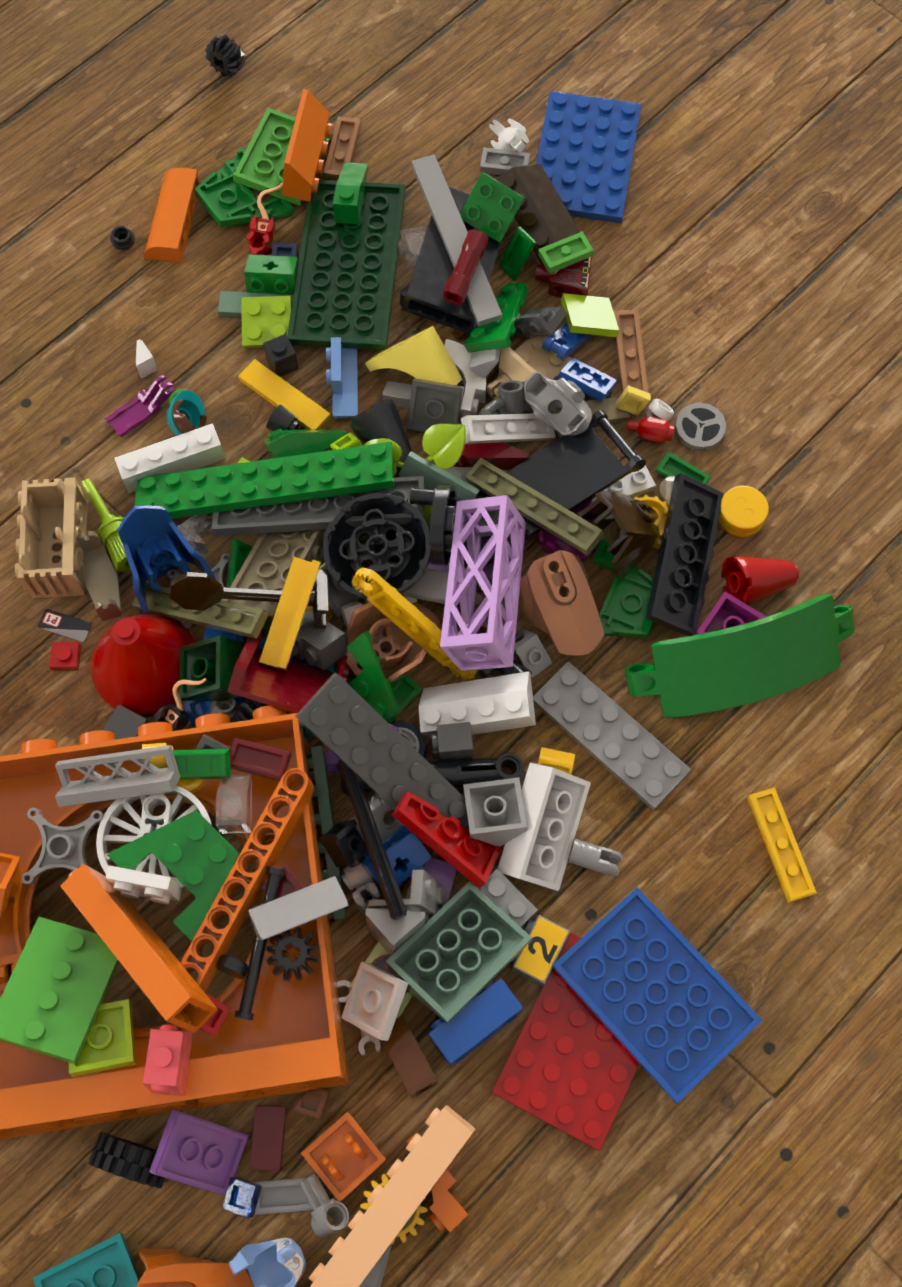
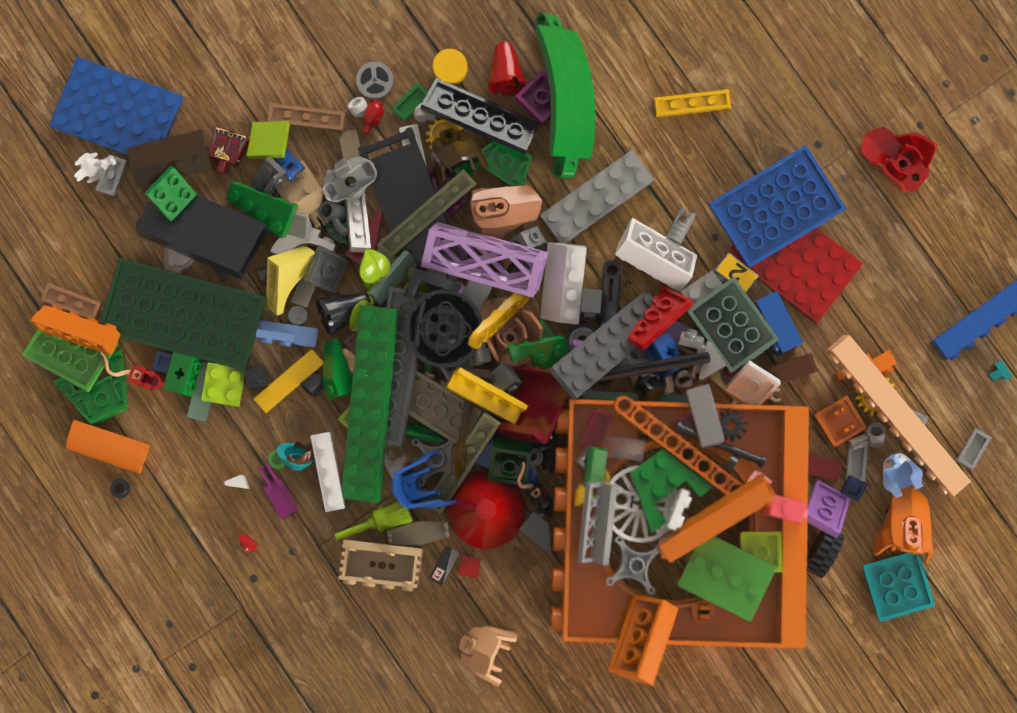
camera: 85 degrees left, 15 degrees up
lime tile [330,433,363,450] -> none
green slope [333,162,368,225] -> none
light grey tile [412,154,502,326] -> none
dark red axle [443,229,489,305] -> none
light grey slope [463,777,528,847] -> none
green tile [499,227,536,281] -> none
bright green plate [538,231,594,274] -> none
yellow piece [538,747,575,774] -> none
blue bracket [558,358,617,402] -> none
light yellow tile [616,385,651,416] -> none
none -> red plate [238,533,260,552]
none -> flat silver tile [288,306,308,325]
none -> red piece [861,126,937,193]

